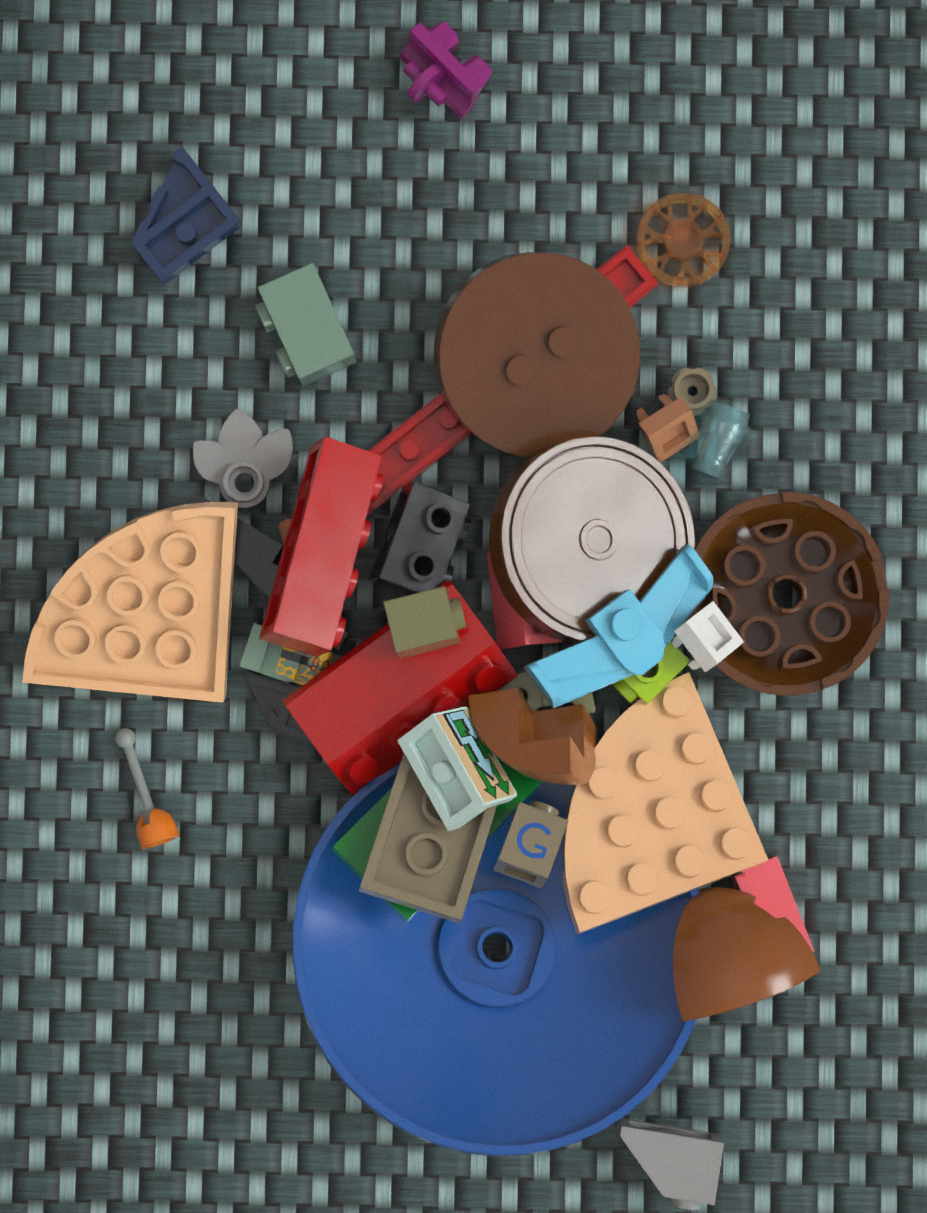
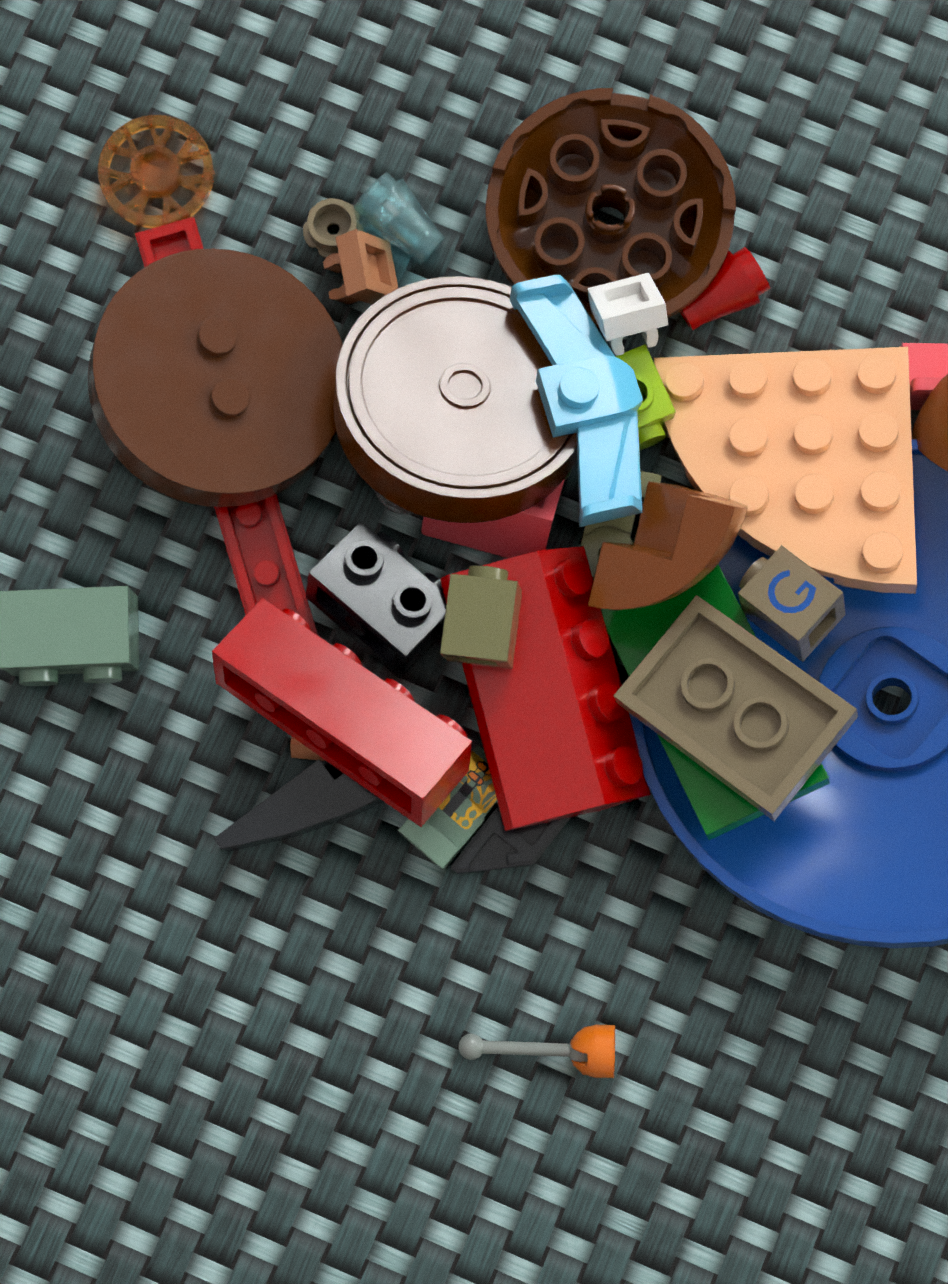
camera: 70 degrees left, 5 degrees down
light nougat plate [22,502,238,703] -> none
light grey plate [193,409,293,508] -> none
light aqua panel [397,707,517,831] -> none
none -> red cone [680,247,770,331]

